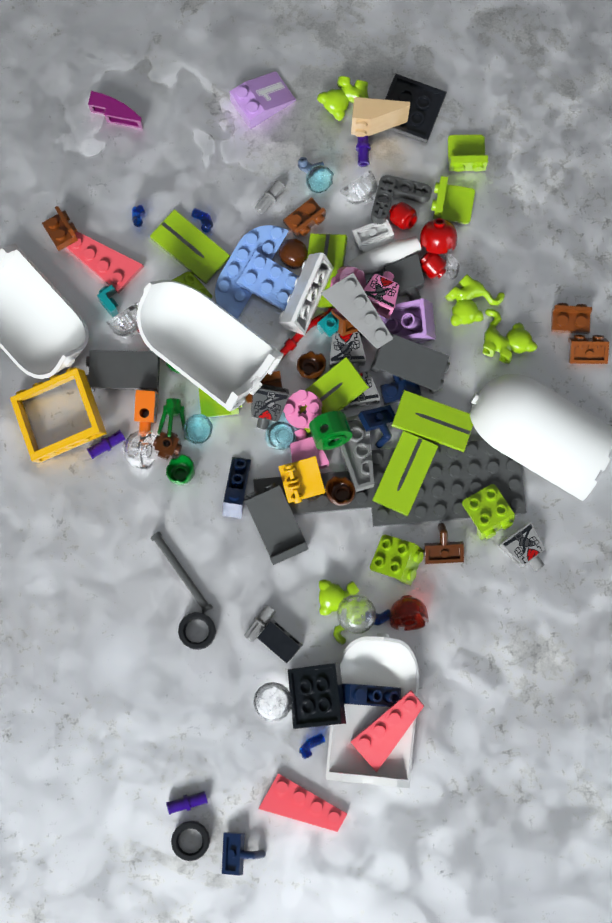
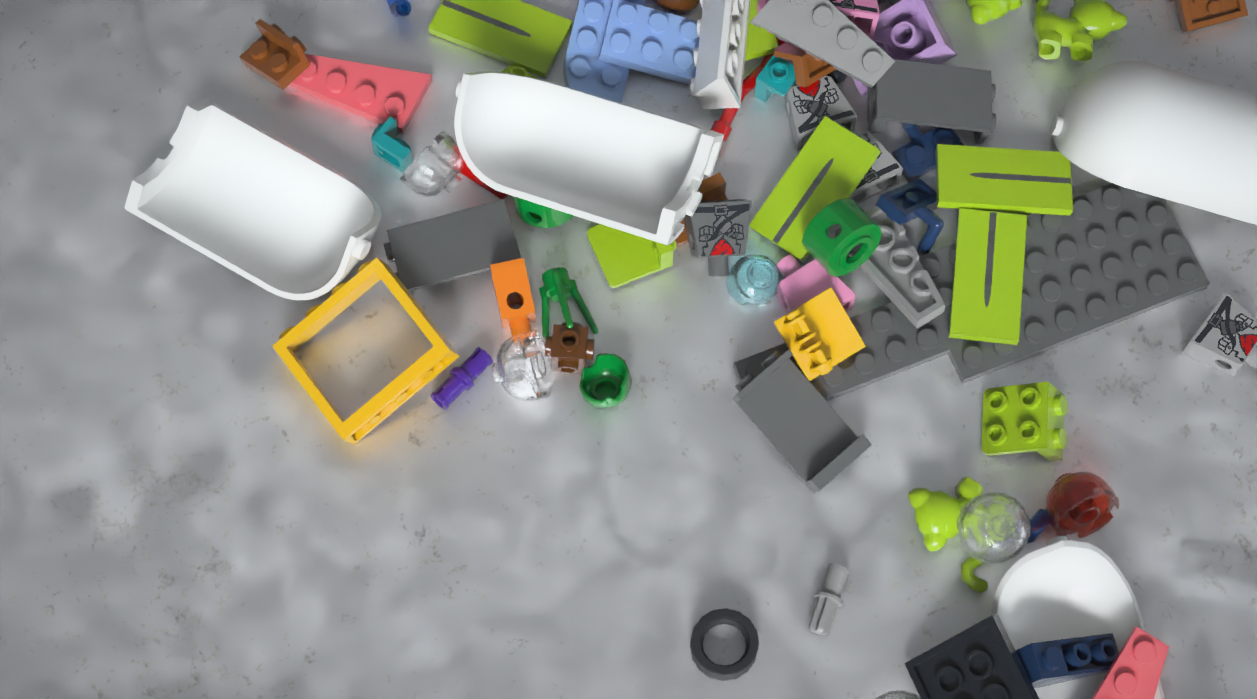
camera: 15 degrees left, 10 degrees down
dark grey bar [150,532,213,614] -> none
clear light blue hair [183,414,213,444] -> none
dark blue slope [223,457,251,519] -> none
black hinge [257,620,303,663] -> none
bright pink plate [283,390,322,429] -> none
reddish brown hair [297,351,326,380] -> none
reddish brown hair [325,476,356,506] -> none
reddish brown plate [424,523,464,564] -> none
lime bracket [462,484,515,540] -> none

